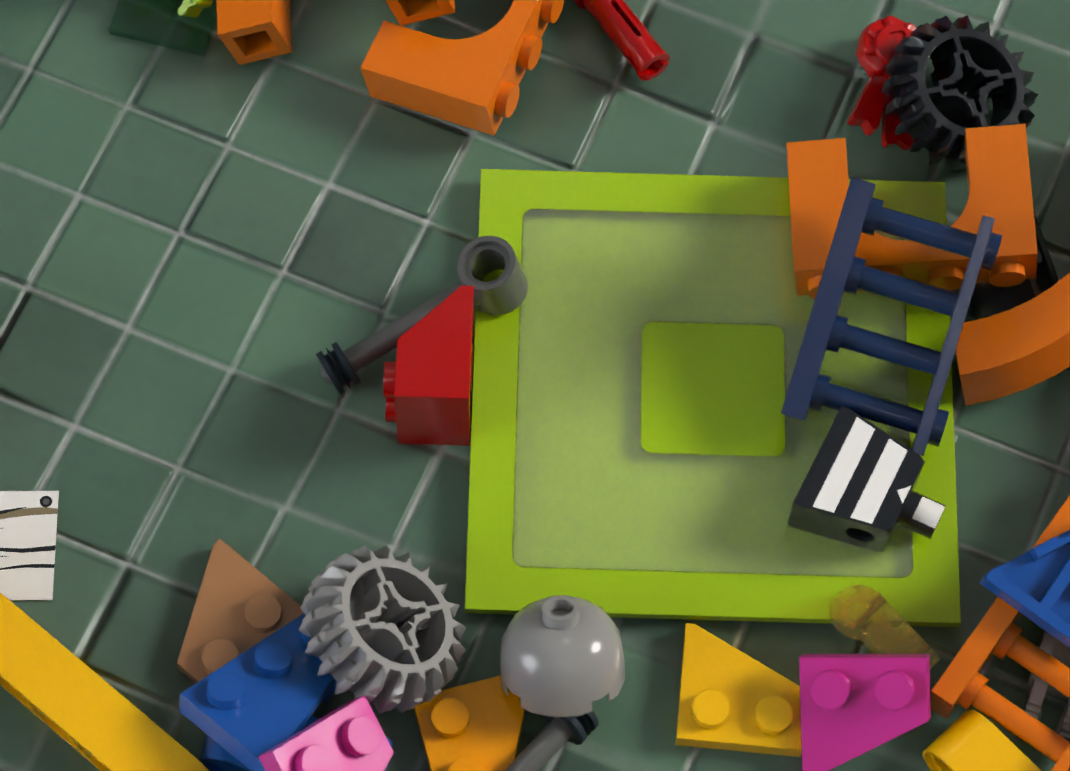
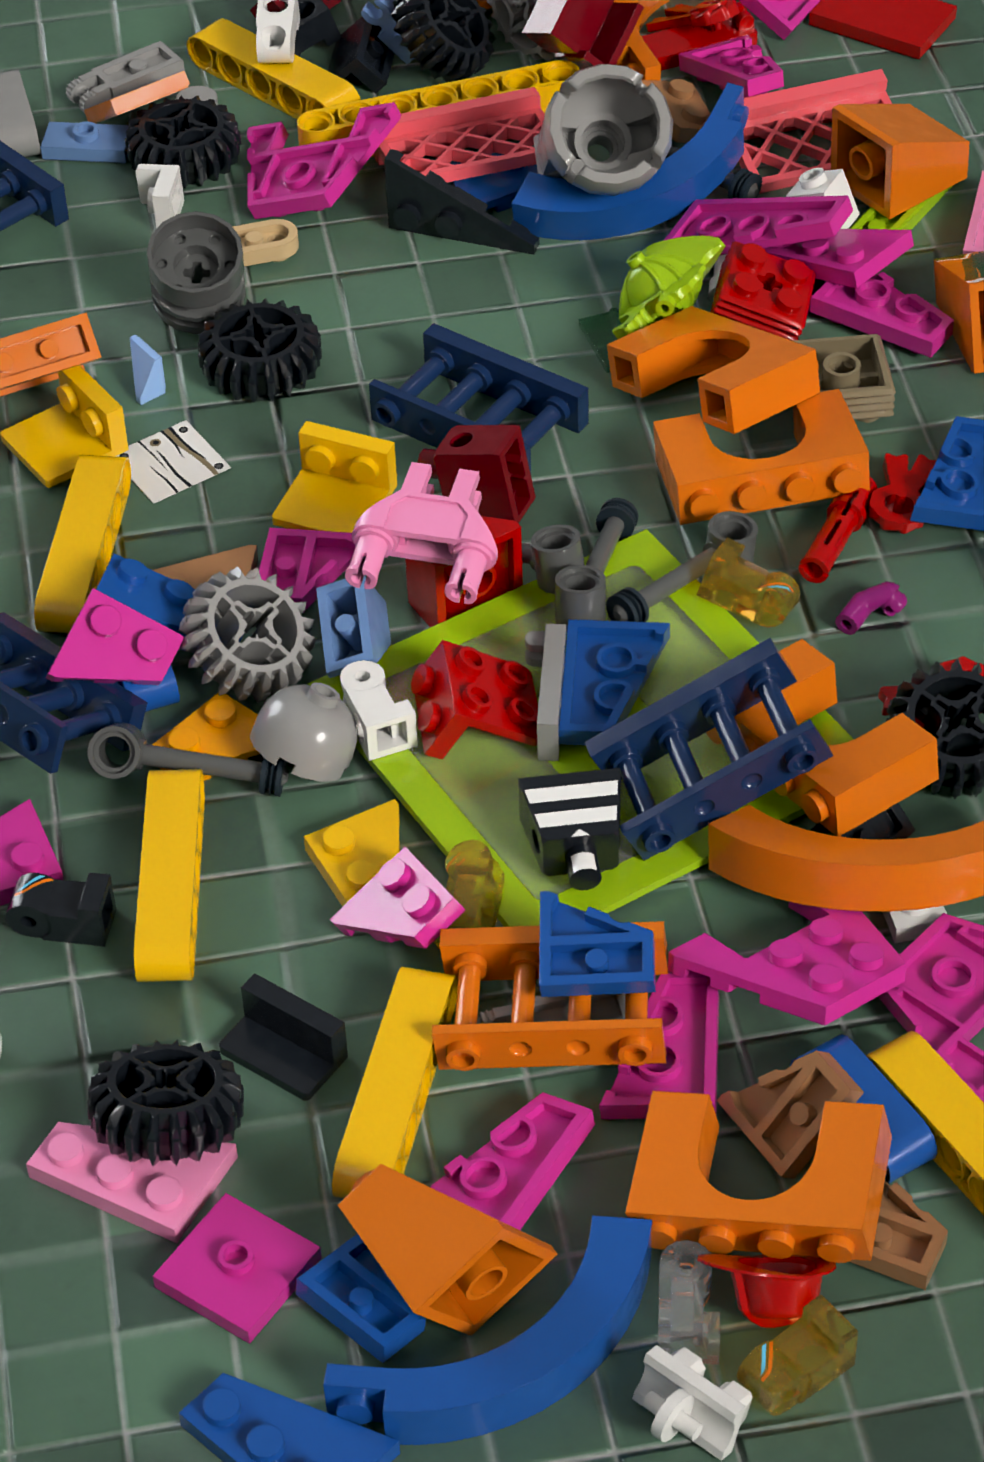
camera: 60 degrees right, 20 degrees down
none -> dark pink wing [259,528,356,613]
none -> yellow bracket [272,421,397,533]
none -> medium blue slope [316,575,391,678]
none -> white leg [340,660,418,761]
none -> bright pink connector [345,462,498,604]
none -> dark blue fence [369,323,589,473]
none -> red bracket [411,640,538,760]
none -> dark red torso [417,425,536,524]
none -> light grey hinge [525,624,566,761]
none -> dark grey piece [555,498,639,633]
none -> blue wing [559,619,670,745]
none -> dark grey piece [606,511,758,622]
none -> clear yellow leg [696,537,801,628]
none -> magenta arm [835,581,907,635]

